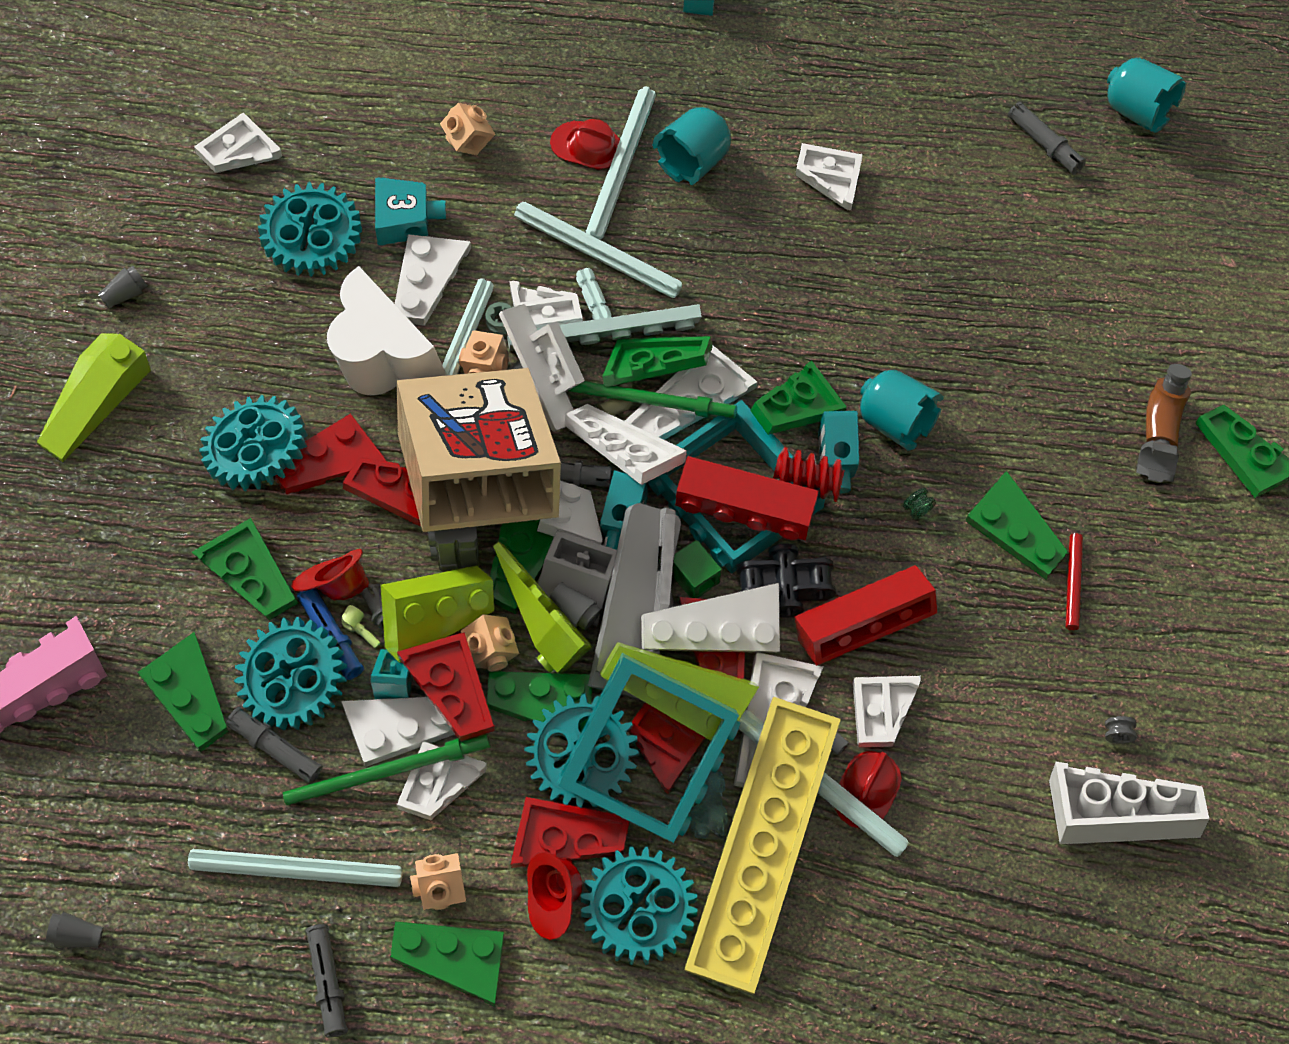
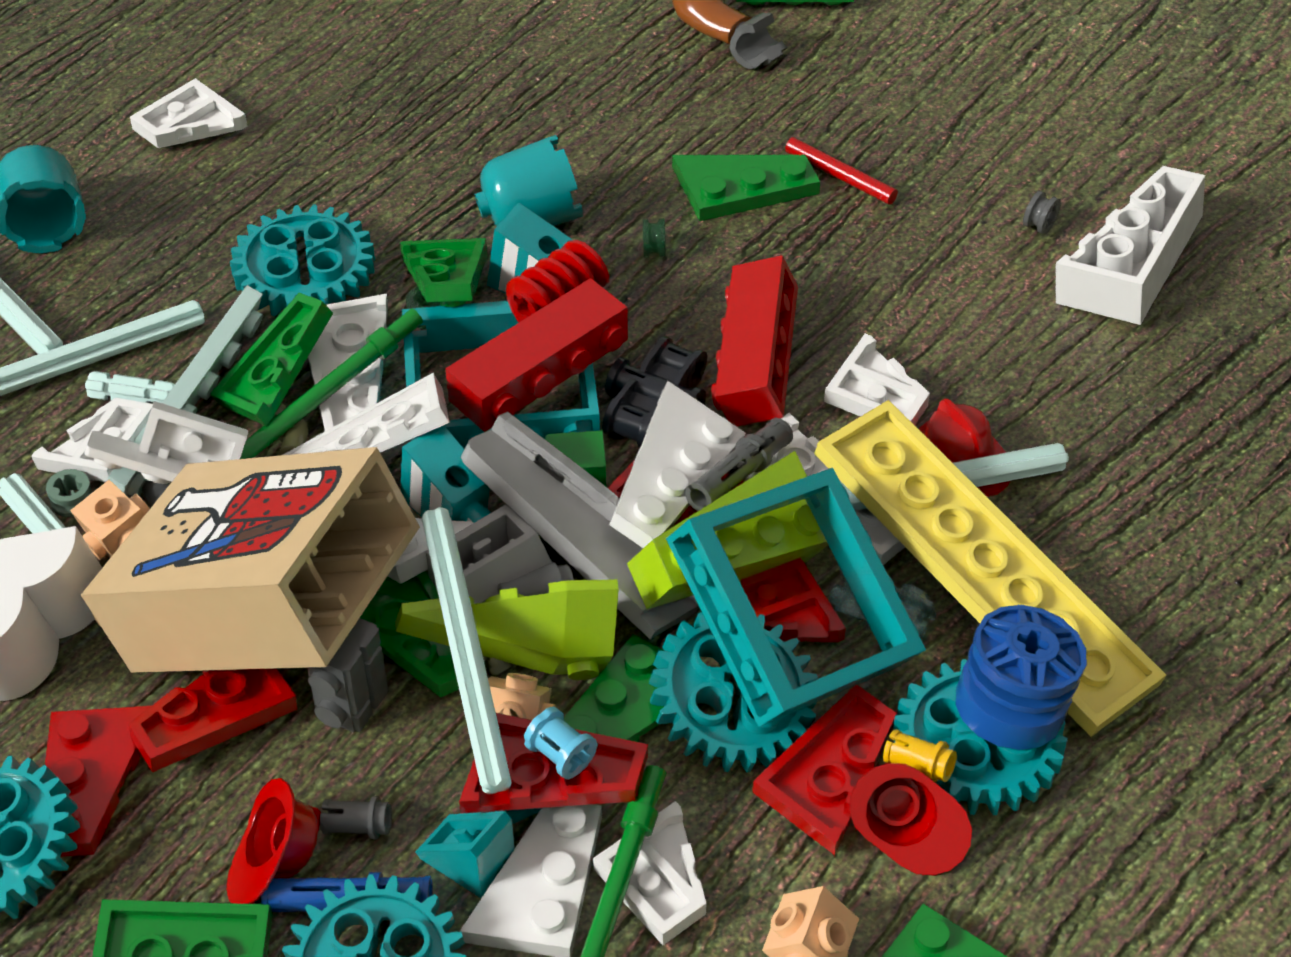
camera: 55 degrees left, 15 degrees down
yellowish green hand [342,605,381,649] -> none
lime wedge [381,566,494,663] -> none
none -> teal gear [230,204,375,316]
none -> light aqua axle [422,507,512,794]
none -> medium azure bush [524,706,597,779]
none -> dark grey pin [685,418,793,511]
none -> yellow pin [883,729,957,783]
none -> blue wheel [955,605,1087,750]

